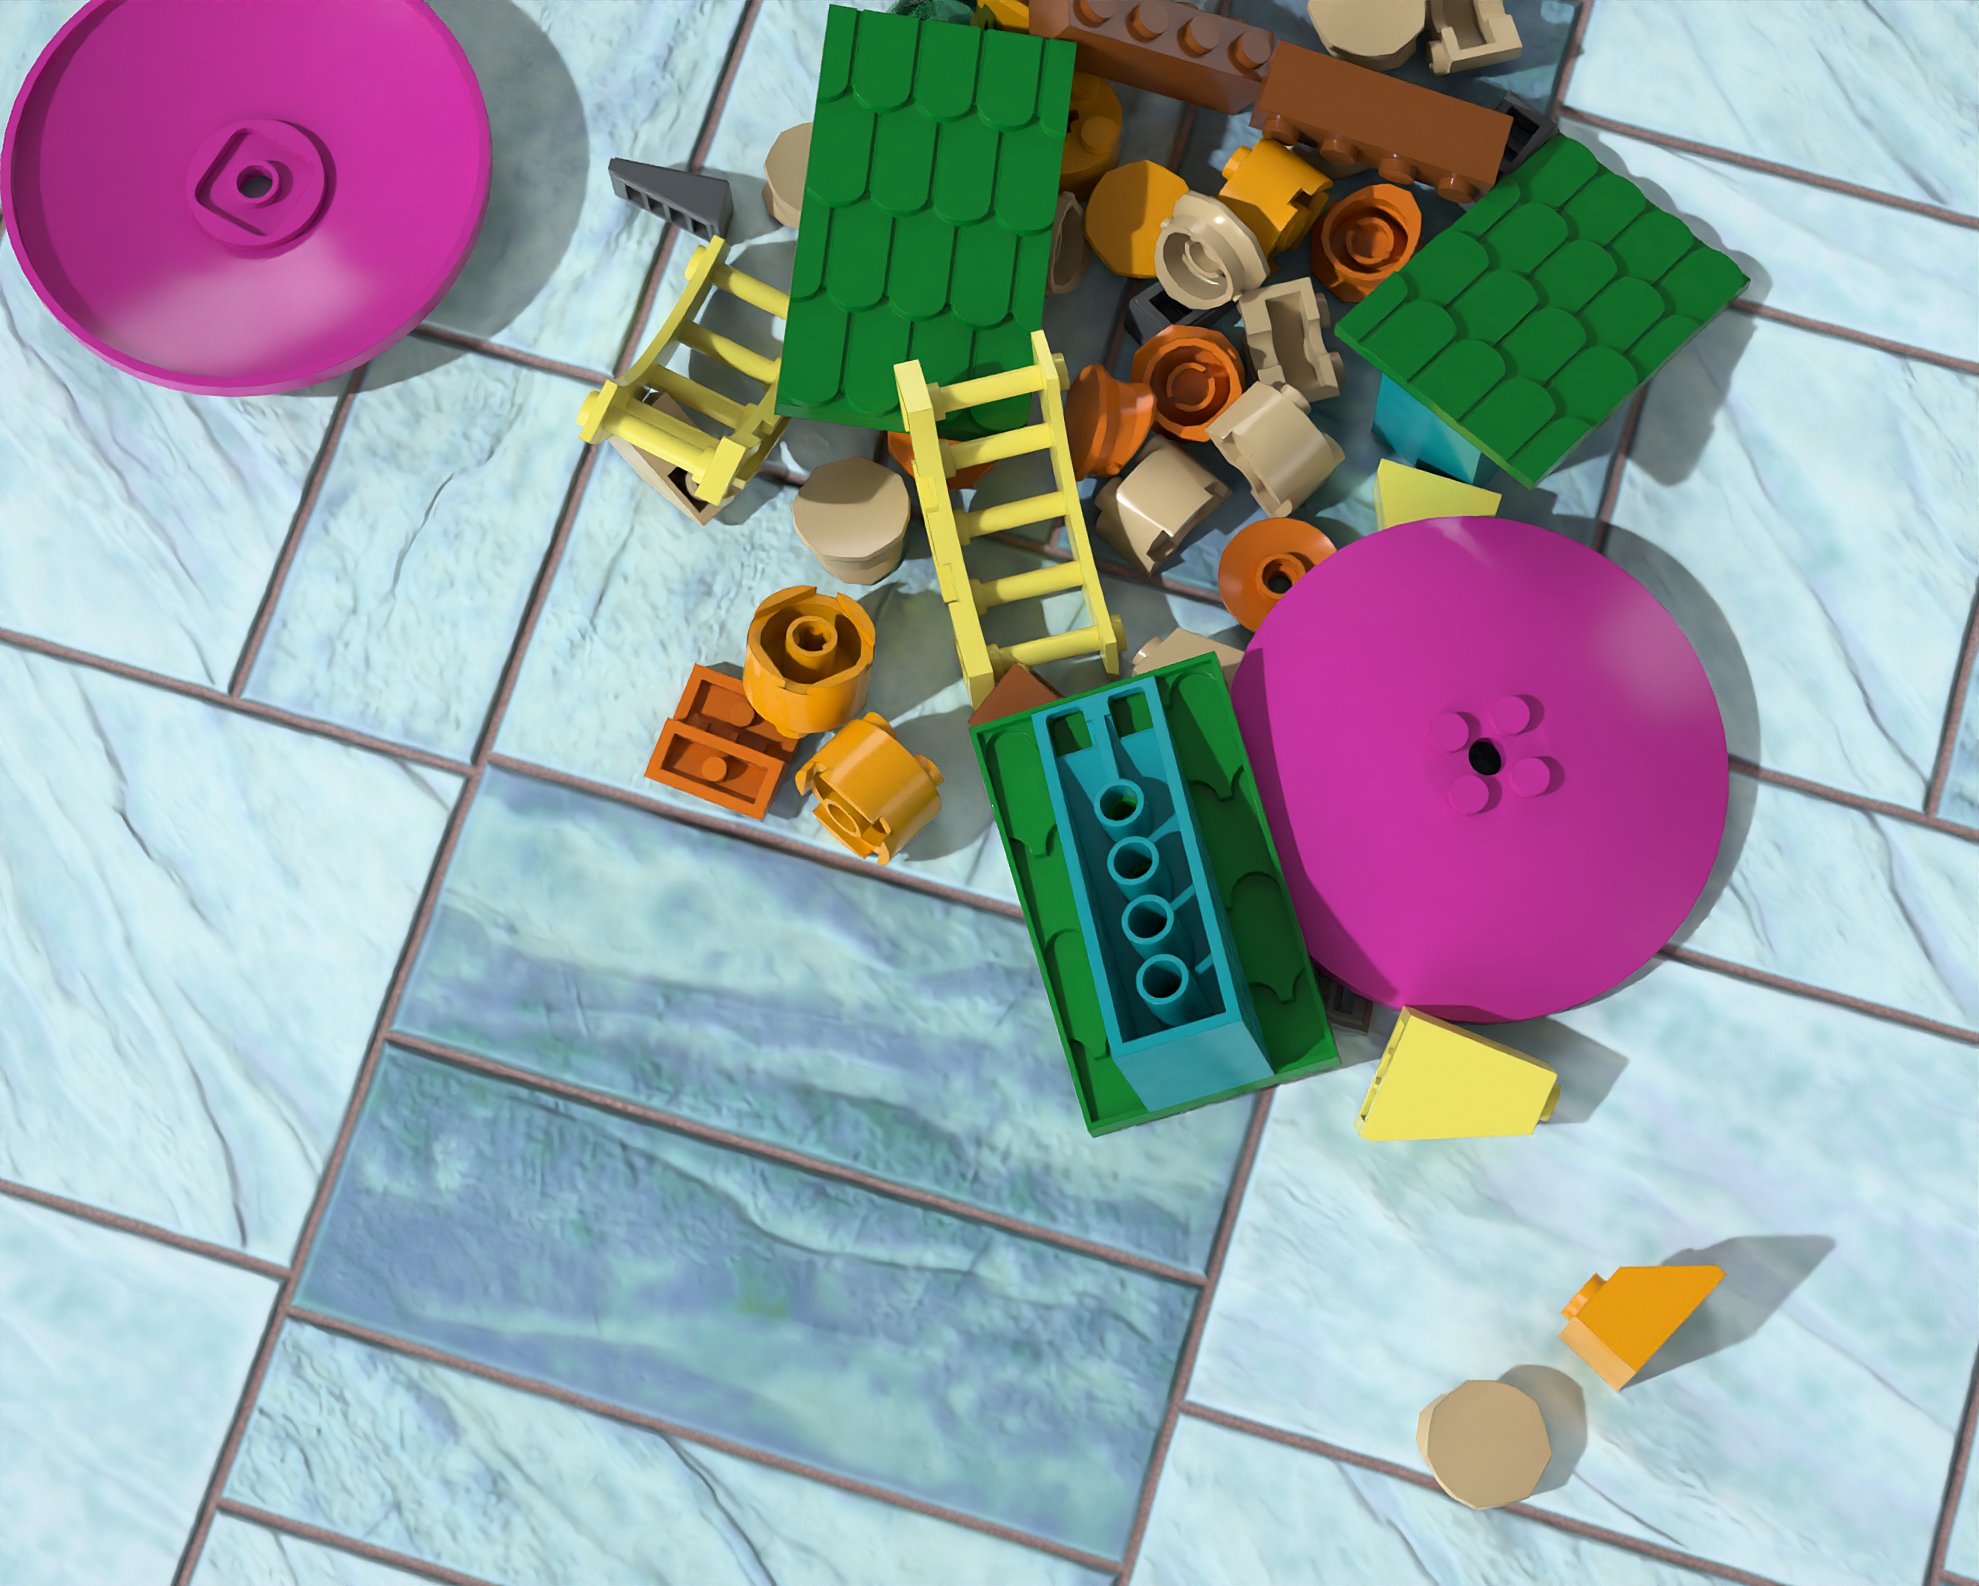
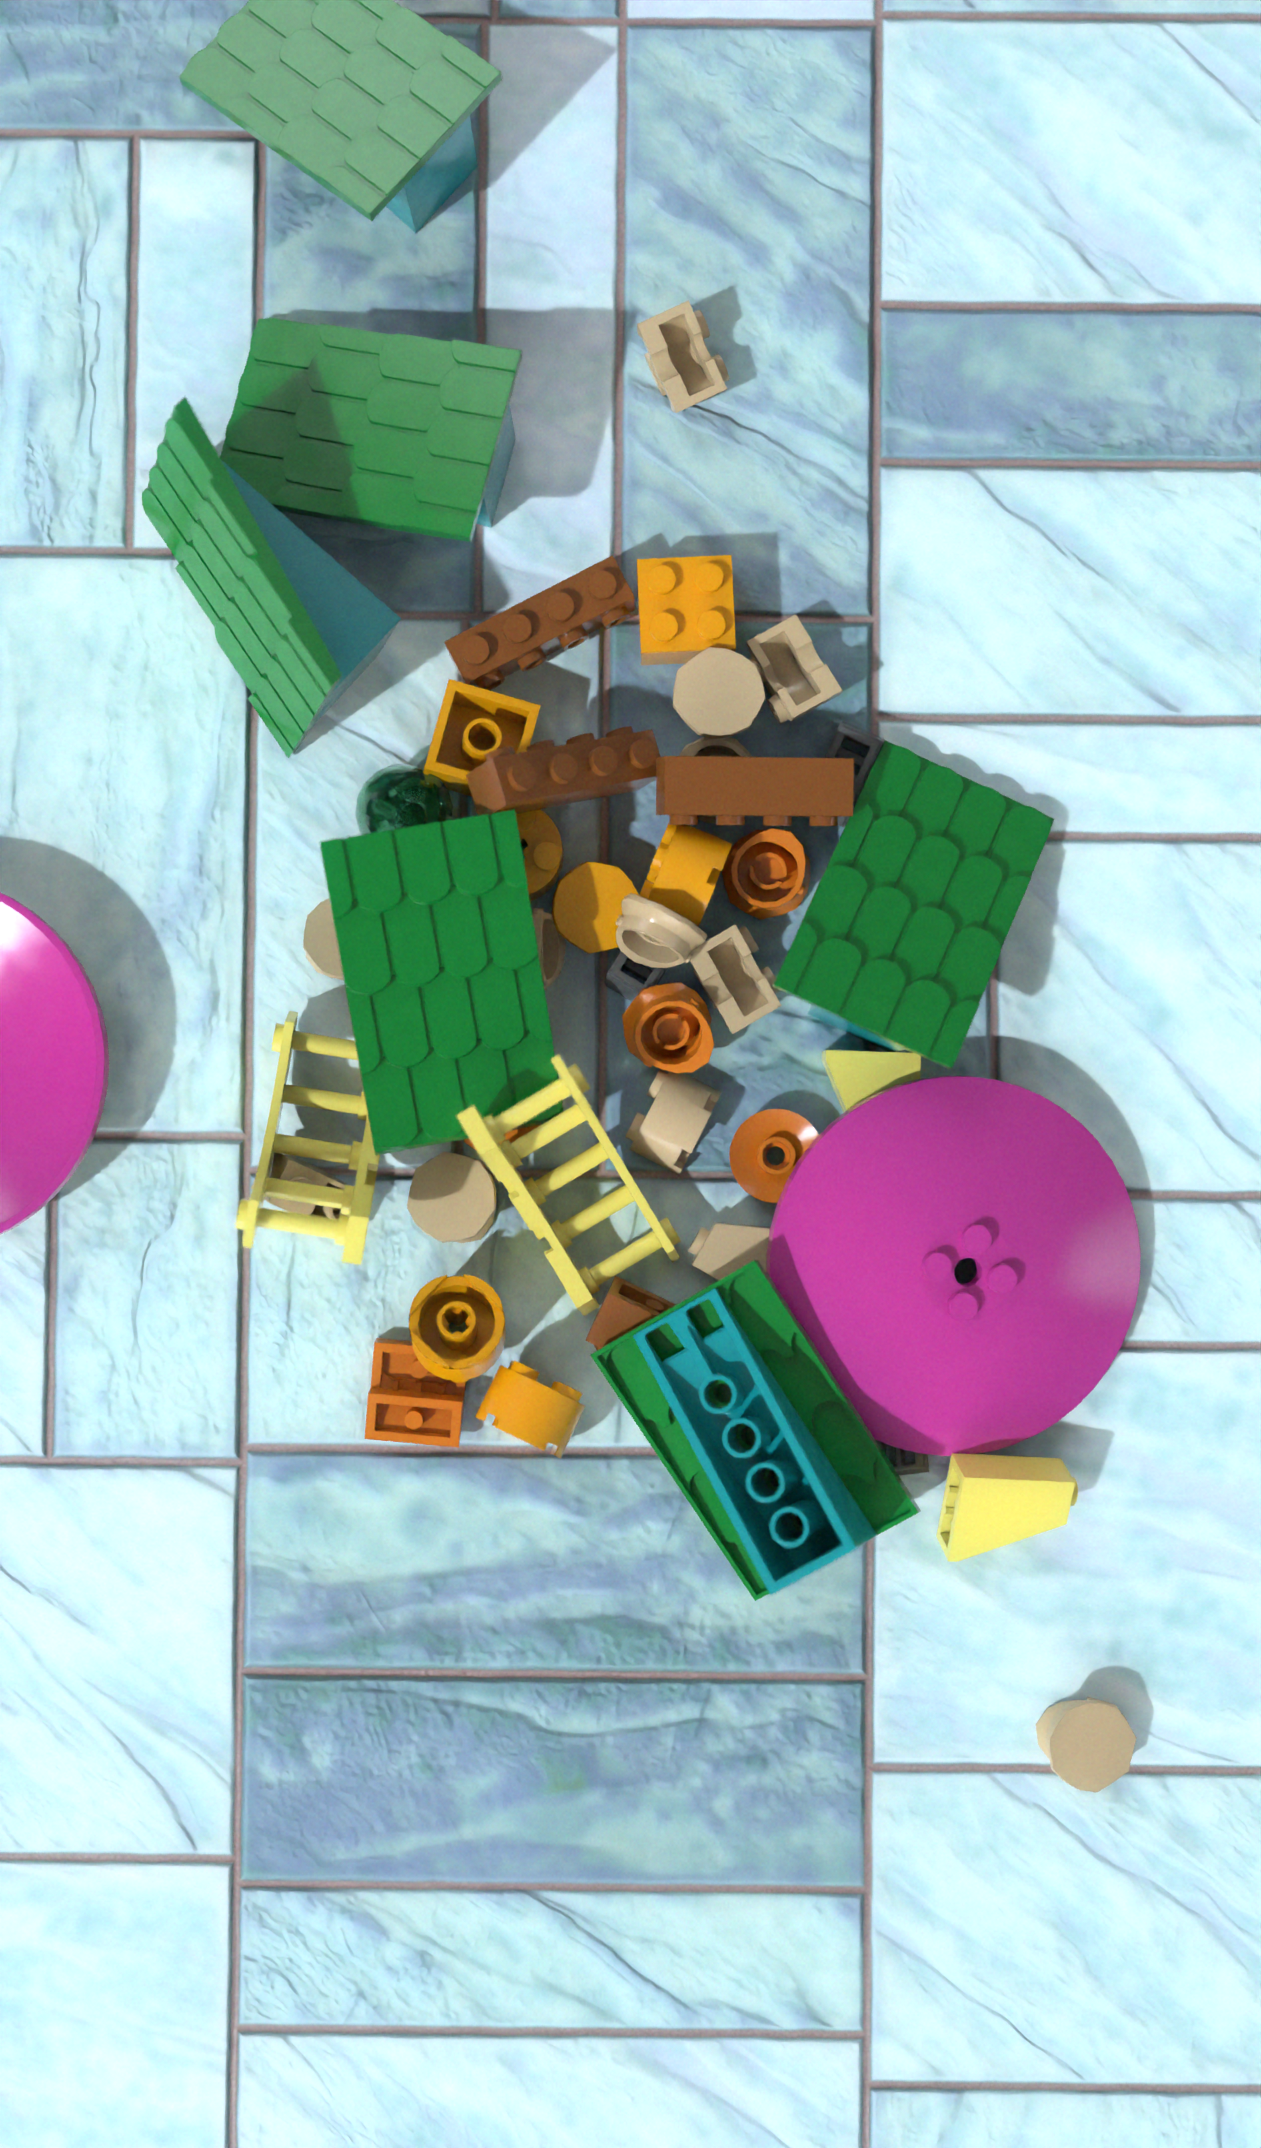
camera: 15 degrees left, 15 degrees up
dark grey slope [608,157,734,242] -> none
orange hat [1063,364,1157,482] -> none
tan cylinder [1205,381,1345,518] -> none
light orange slope [1557,1265,1727,1392] -> none

